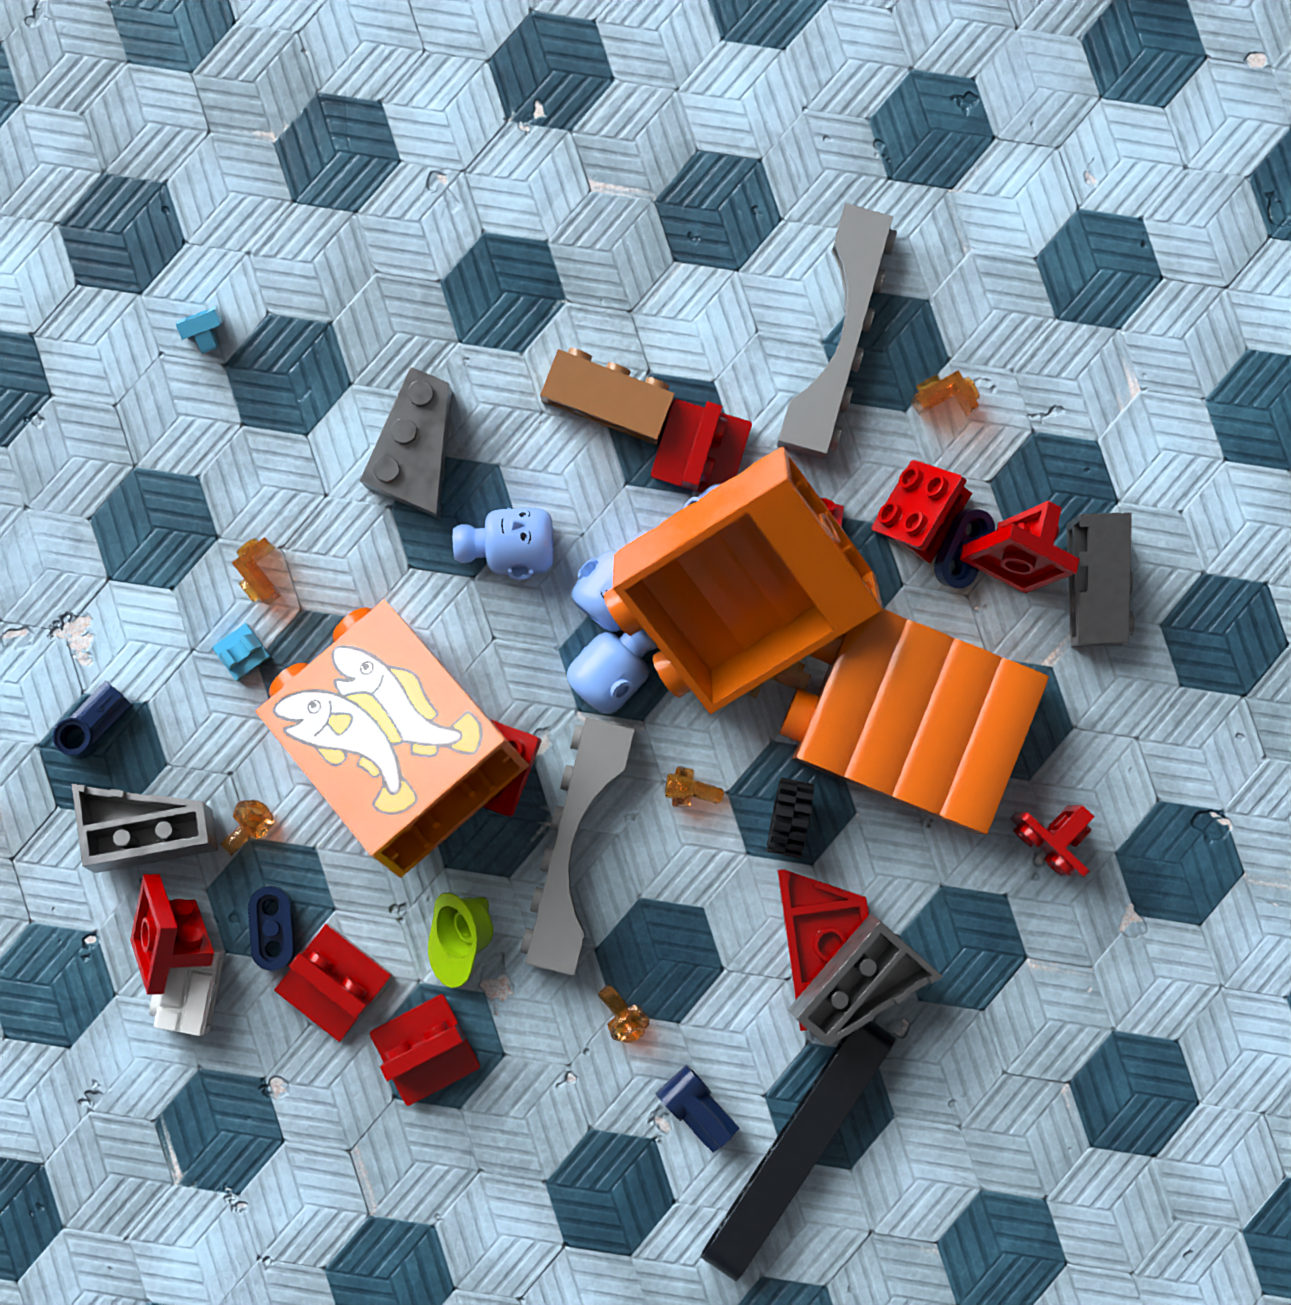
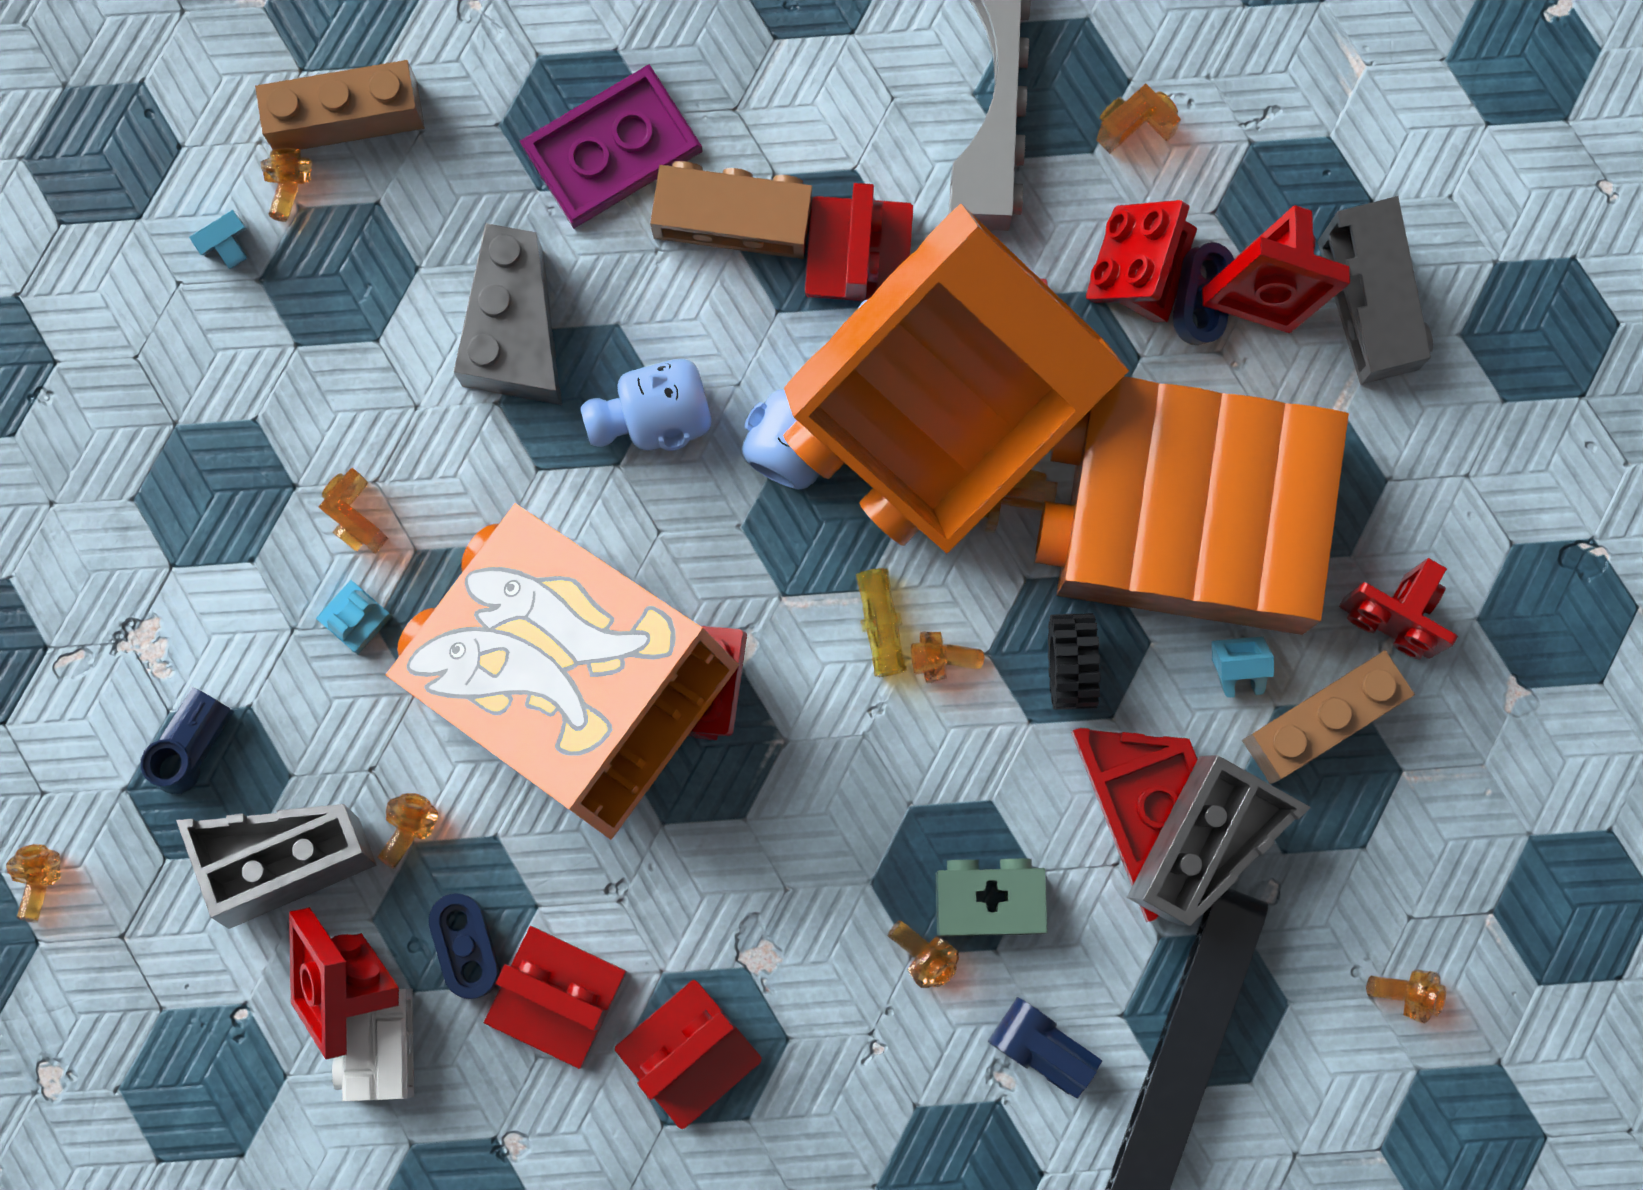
camera: 10 degrees left, 5 degrees down
lime piece [428,892,494,988] -> none
light grey arch [520,717,635,976] -> none
light blue piece [567,628,658,714] -> none
none -> medium nougat brick [255,60,425,154]
none -> clear orange plate [260,148,312,222]
none -> magenta tile [520,64,703,229]
none -> clear yellow pin [855,568,907,677]
none -> sand green brick [935,858,1047,937]
none -> medium azure tile [1212,637,1274,698]
none -> medium nougat brick [1242,650,1415,784]
none -> clear orange plate [1366,970,1446,1024]

